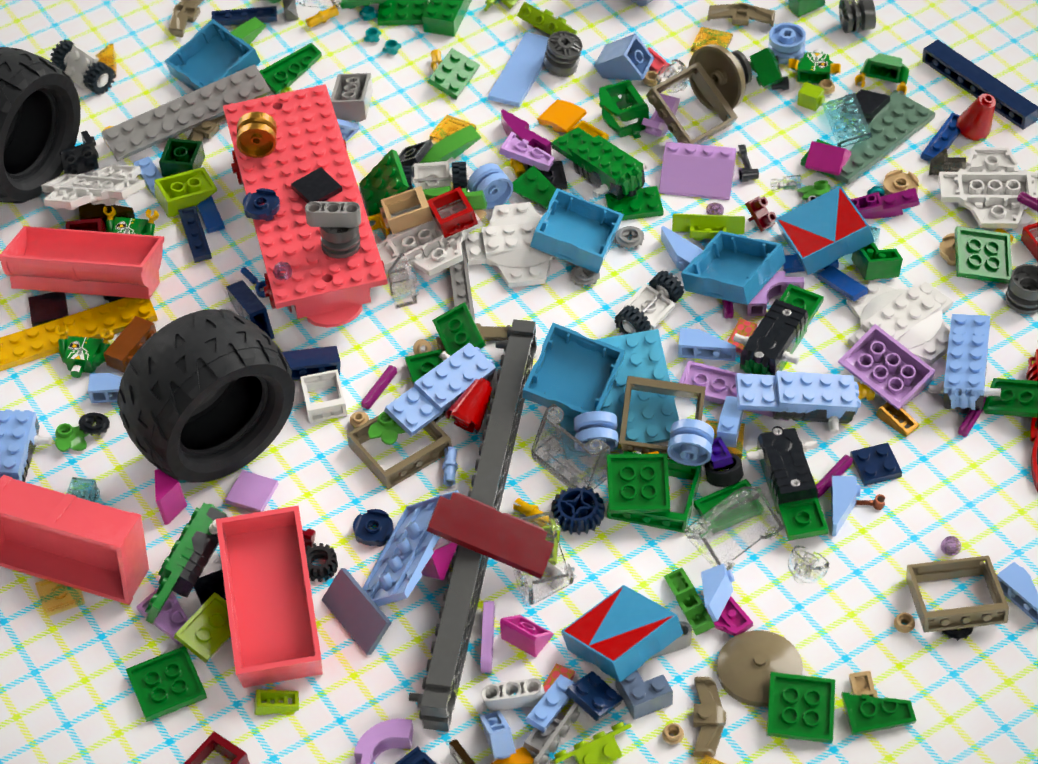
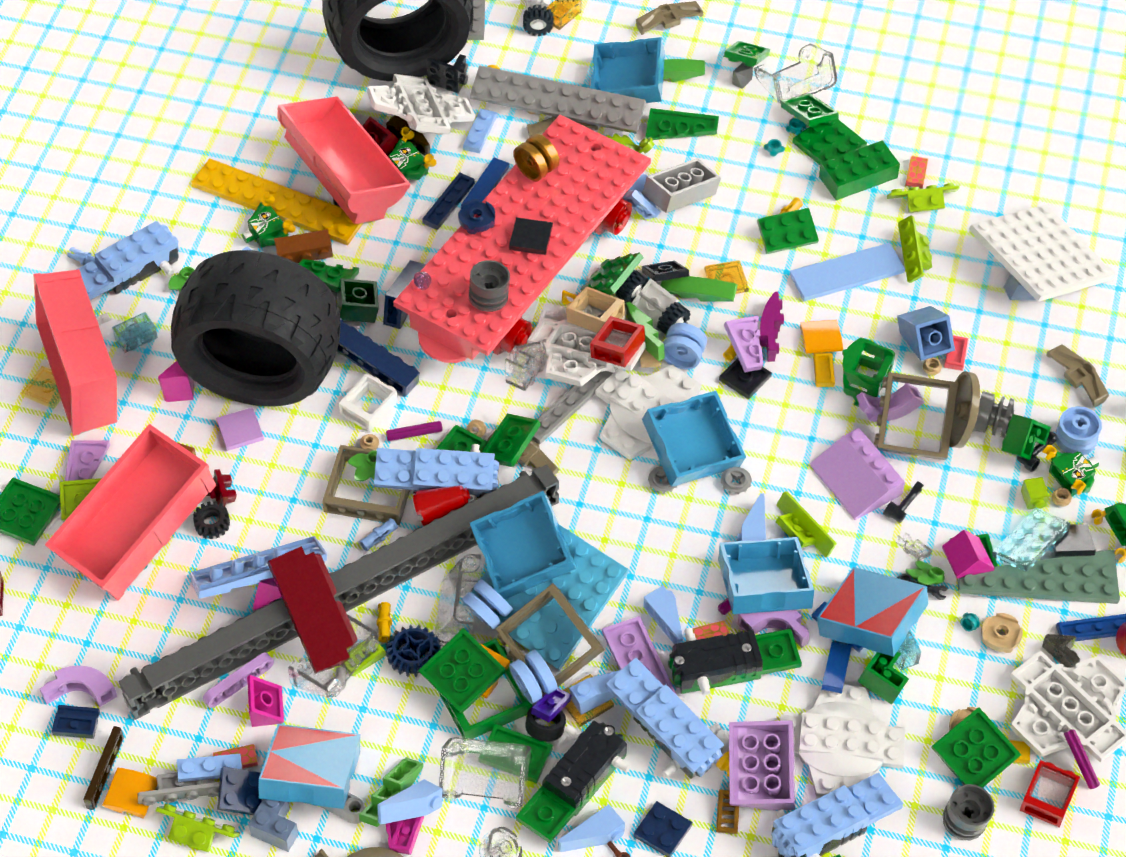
camera: 45 degrees right, 5 degrees up
black tile [28,292,69,327] -> none
piece [145,503,227,624] -> none
lime slope [154,167,217,218] -> none
dark green brick [159,138,205,177] -> none
dark blue plate [211,6,277,26] -> none
lime slope [254,689,299,715] -> none
yellow pin [305,5,339,29] -> none
light grey beam [305,201,361,228] -> none
tile [321,568,392,655] -> none
dark blue plate [353,509,394,547] -> none
teal plate [382,39,401,55] -> none
light blue slope [479,710,516,759] -> none
white beam [481,678,545,711] -> none
green wing [512,165,556,210] -> none
dark grey wheel [543,31,583,77] -> none
green piece [551,127,647,201] -> none
green plate [605,186,664,221] -> none
plate [614,270,684,335] -> none
clear cylinder [656,59,689,94] -> none
clear yellow tile [691,27,733,53] -> none
clear purple plate [706,203,724,215] -> none
dark red hips [745,196,777,232] -> none
magenta axle [816,455,853,498] -> none
magenta slope [850,188,920,219] -> none

